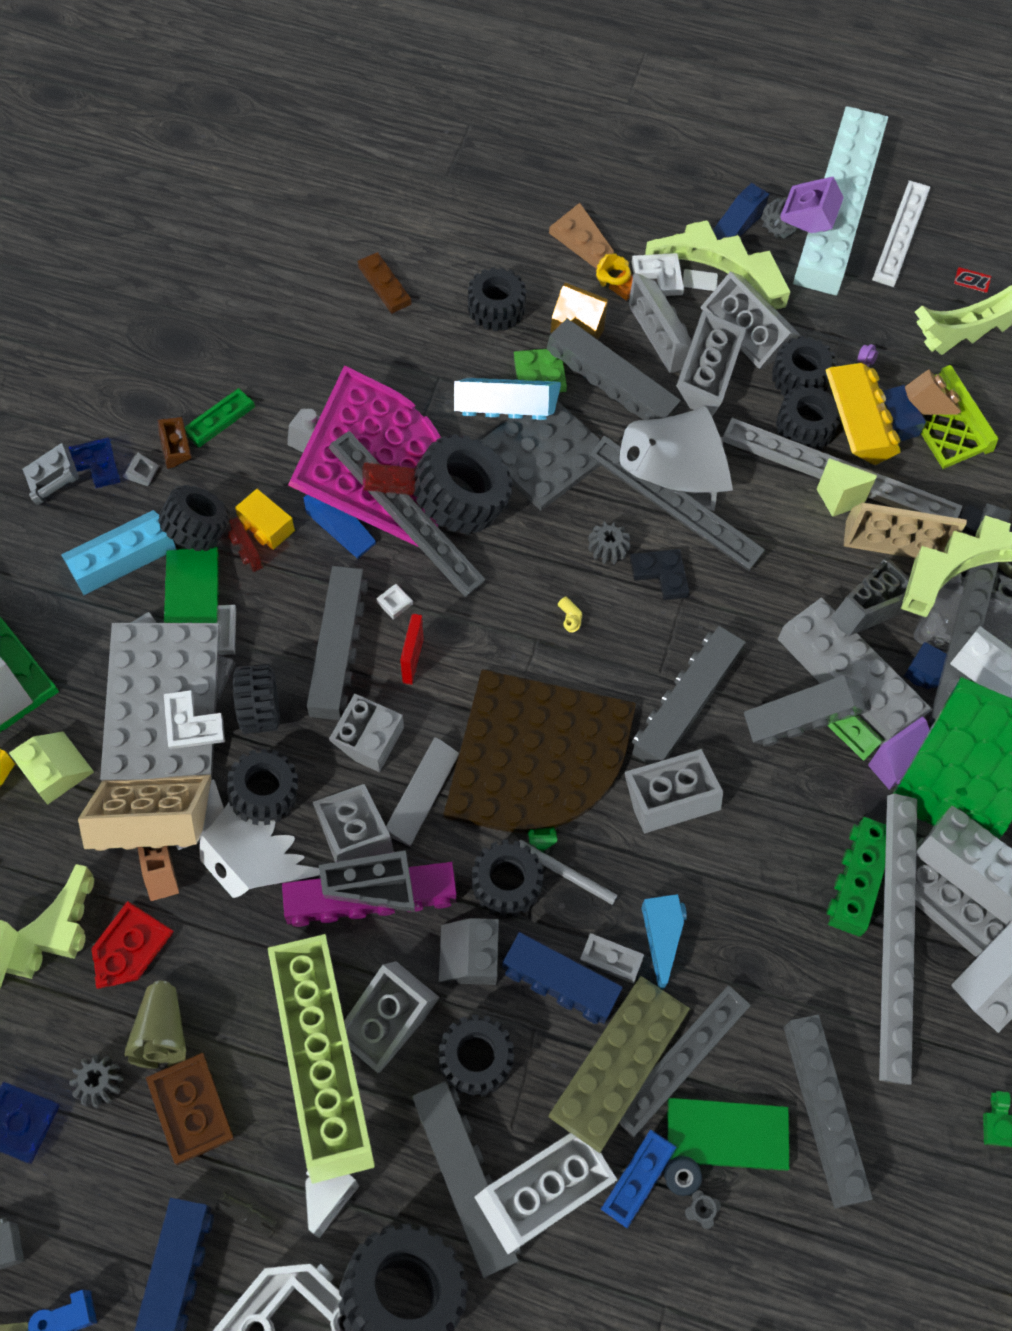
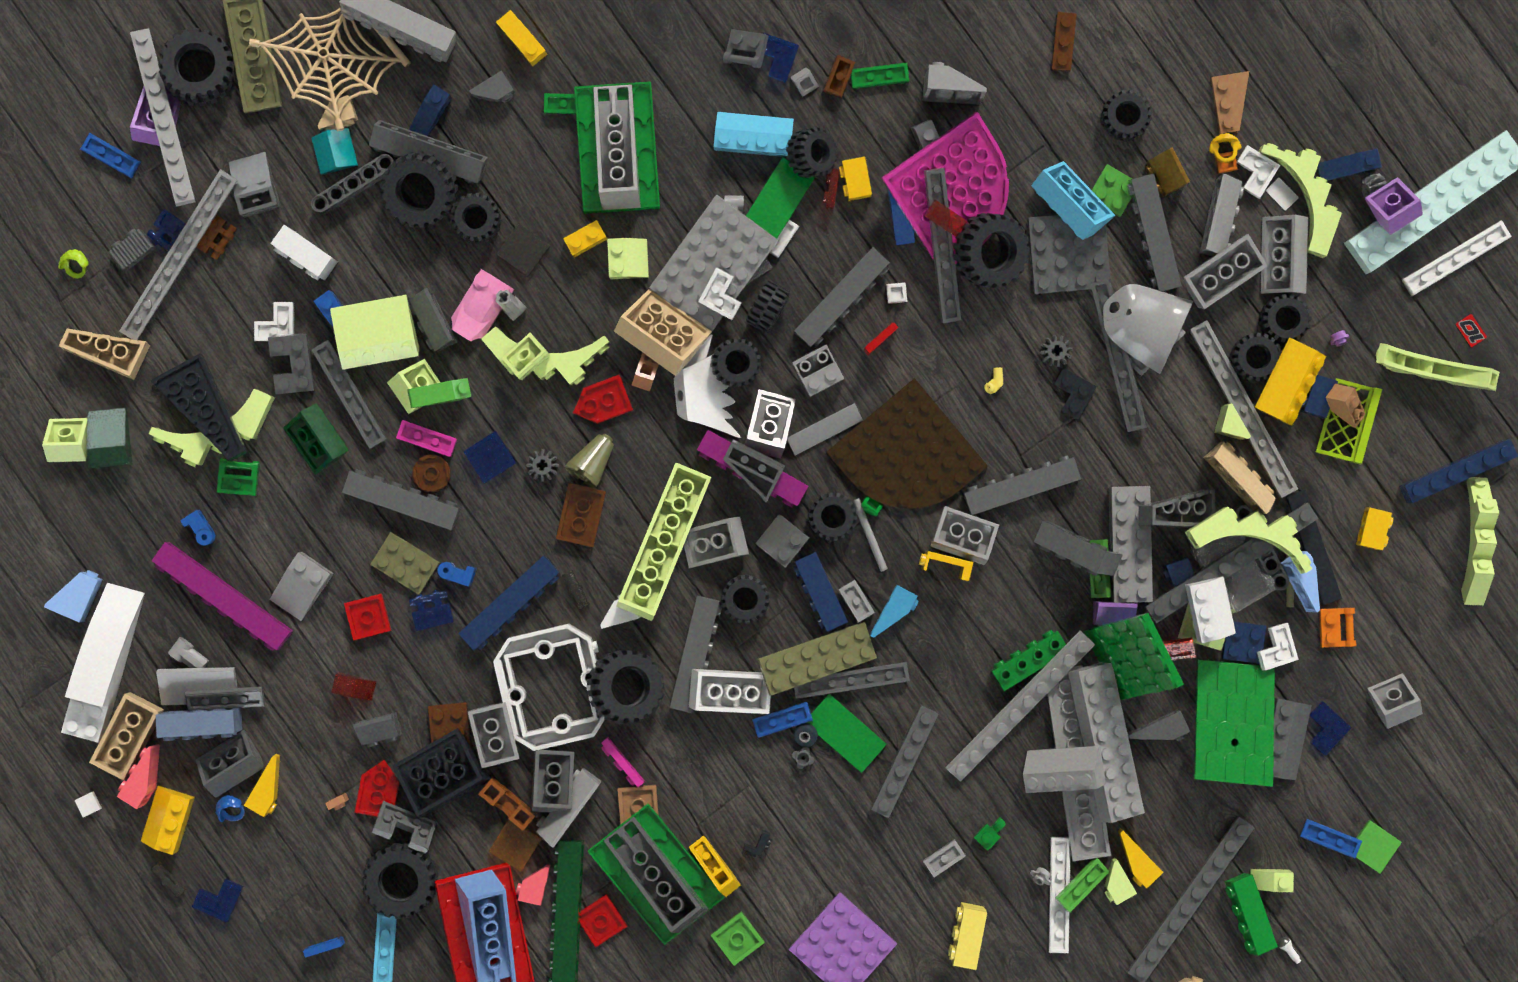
camera: 35 degrees right, 25 degrees up
none -> yellow panel [919,551,973,581]
none -> light grey slope [923,62,987,105]
none -> light grey plate [923,839,966,877]

